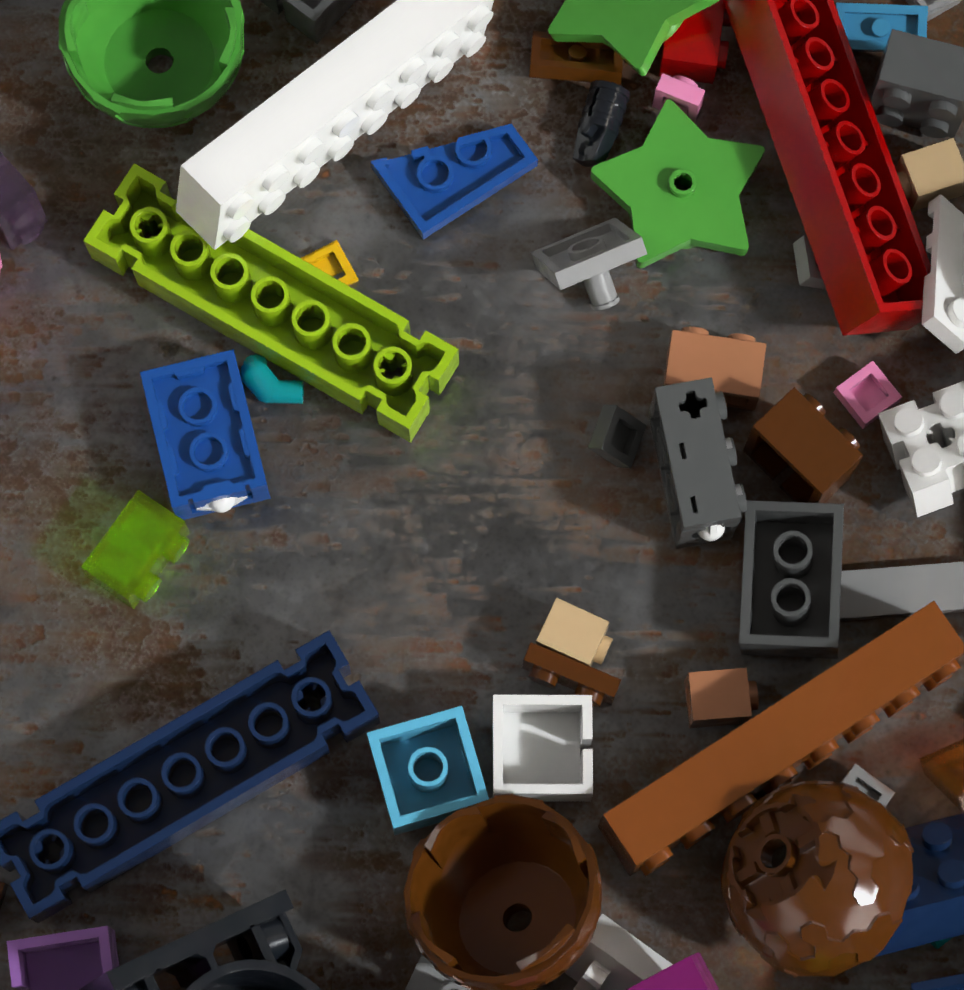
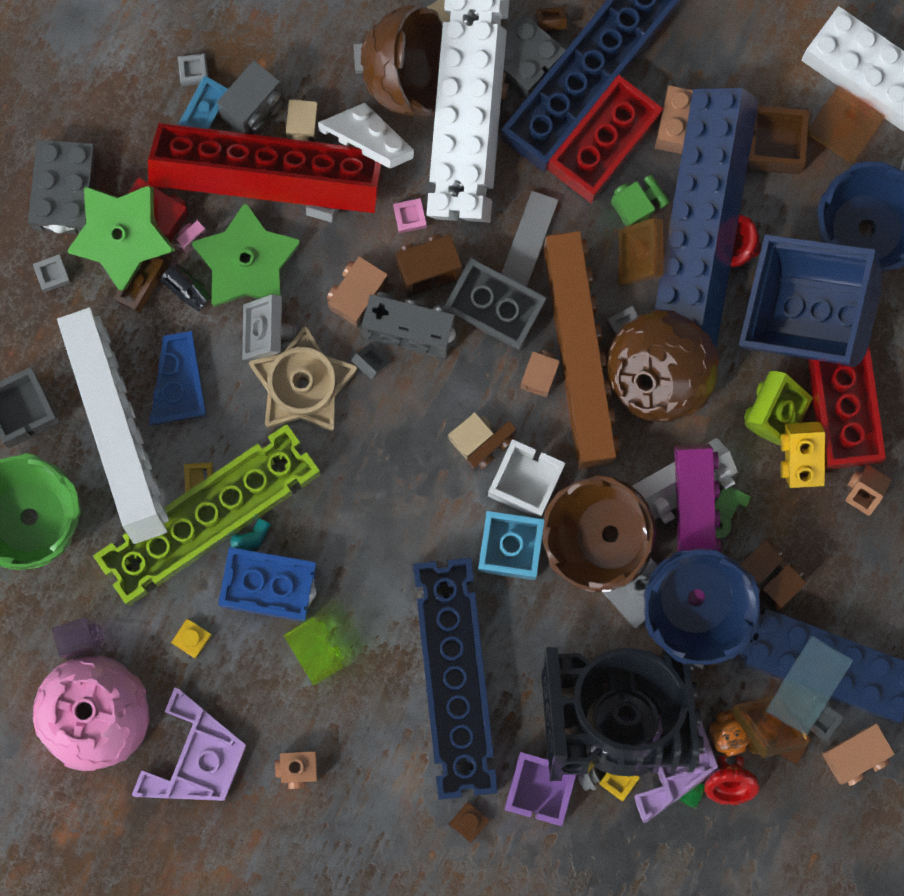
camera: 65 degrees left, 5 degrees up
none -> yellow plate [171,619,212,659]
none -> tan plate [249,327,357,431]

